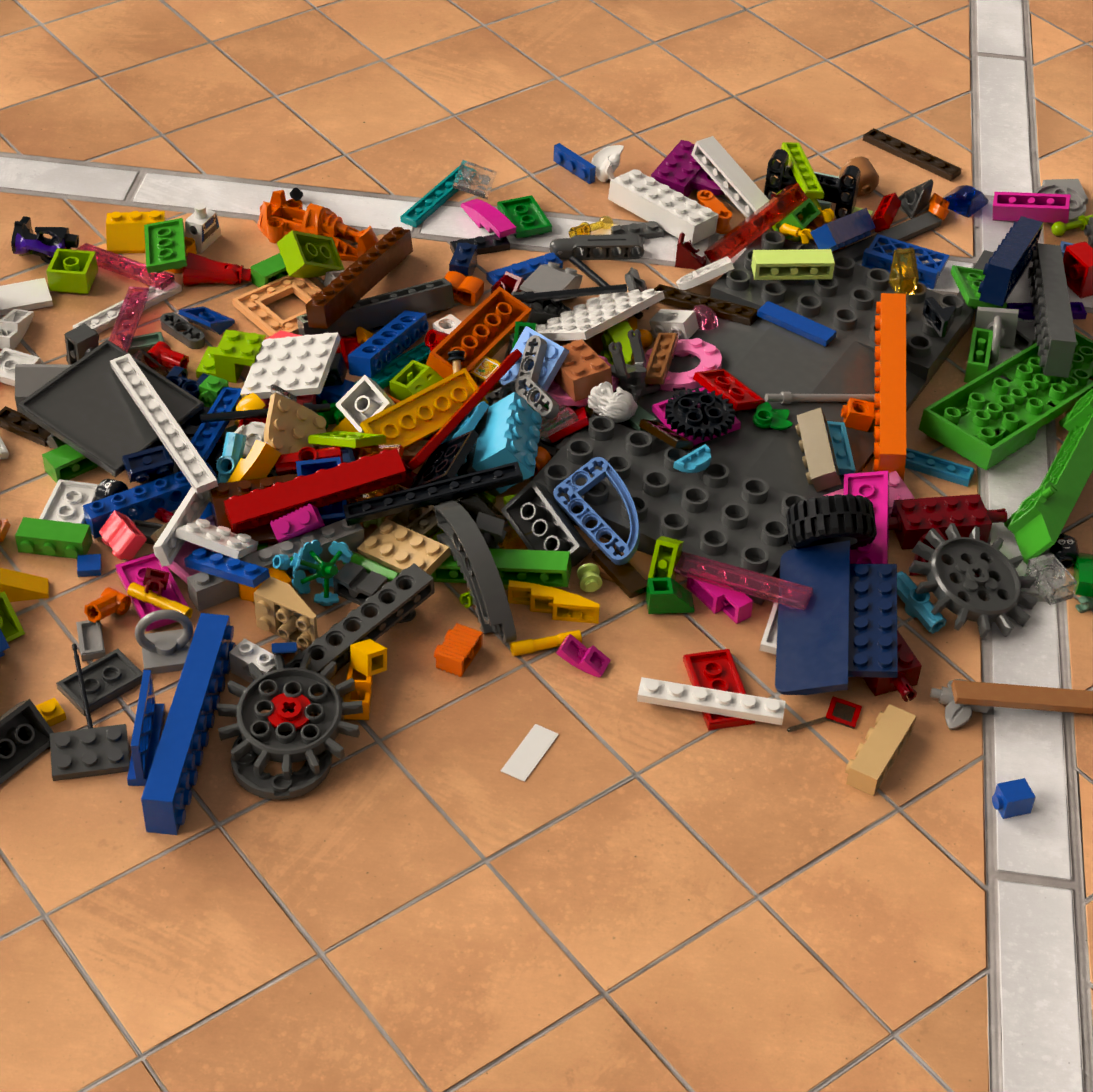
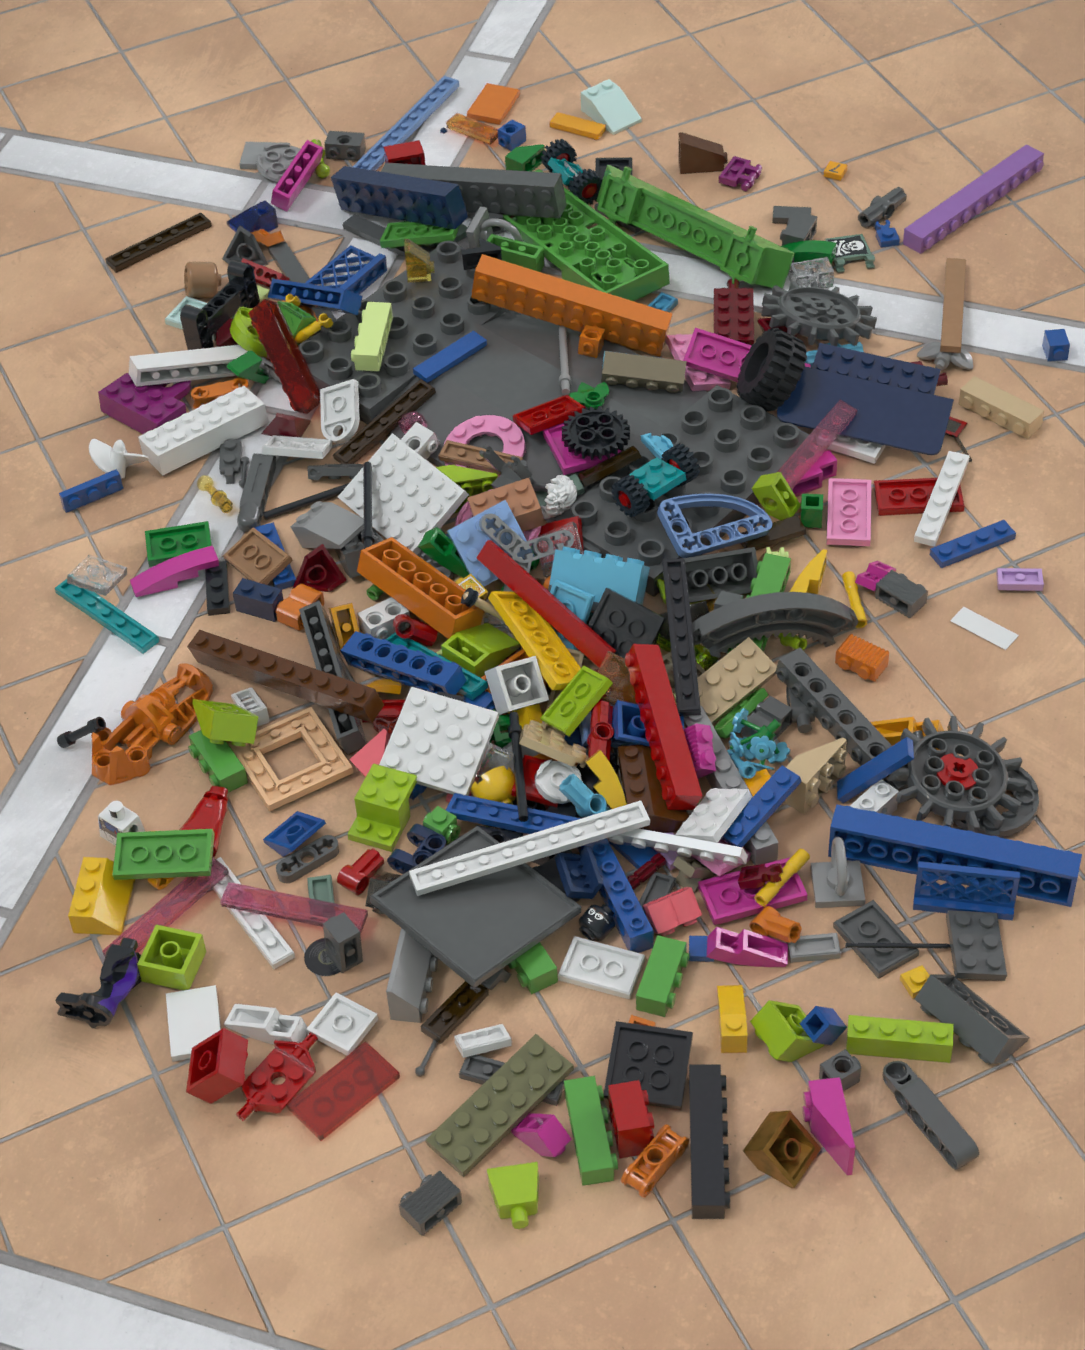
camera: 75 degrees left, 5 degrees up
yellow brick [350,639,387,677] -> none
lime tile [781,142,824,199] -> none
none -> medium nougat tile [222,527,293,585]
none -> green slope [226,350,269,384]
none -> white tile [262,435,332,459]
none -> light orange slope [328,603,359,650]
none -> plate [611,443,700,518]
none -> dark pink slope [707,927,788,967]
none -> bright pink plate [826,478,871,546]
none -> dark grey brick [875,570,928,618]
none -> blue plate [930,520,1016,568]
none -> lavender plate [996,568,1044,591]

